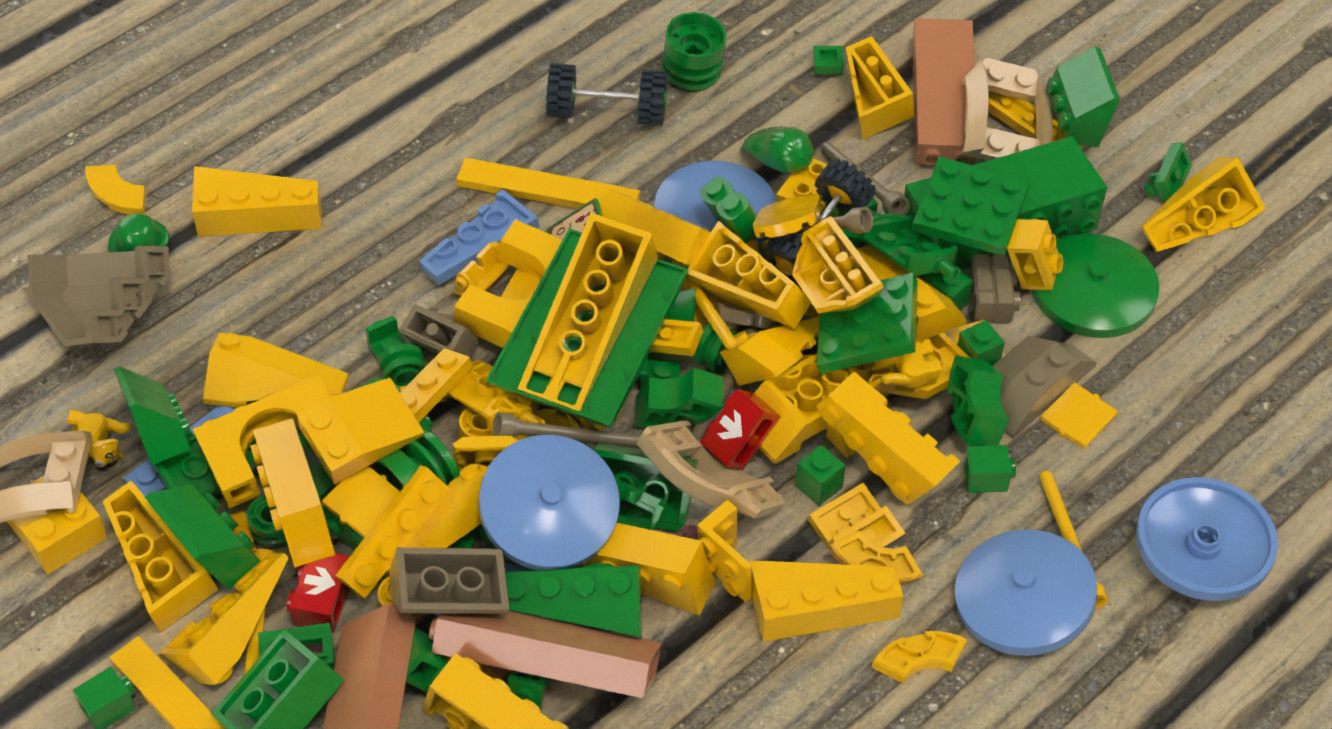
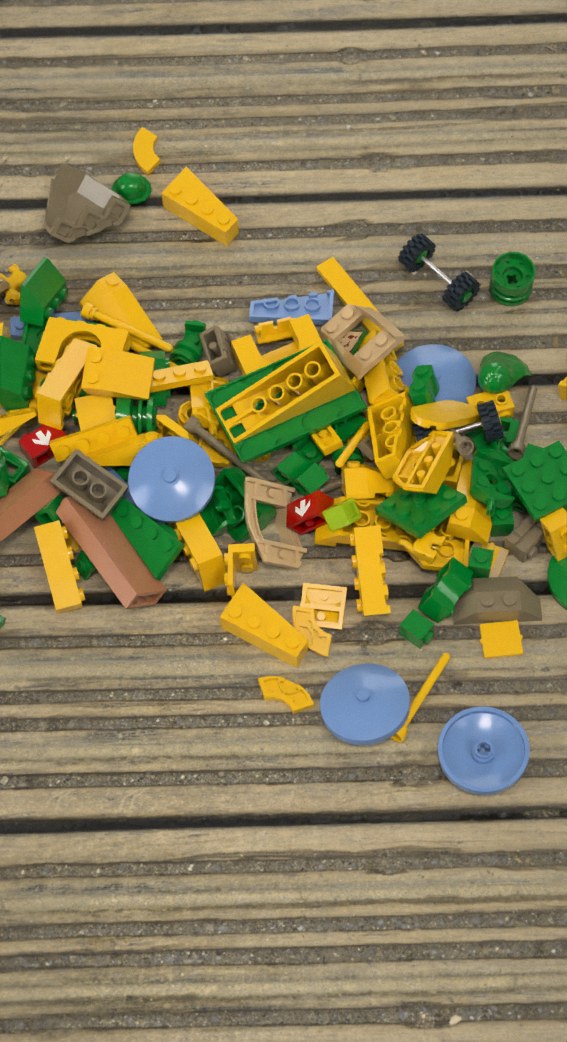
camera: 45 degrees right, 10 degrees up
green brick [795,444,846,506] -> none
none -> yellow piece [81,302,173,352]
none -> tan wedge [320,304,406,380]
none -> lime panel [322,497,362,531]

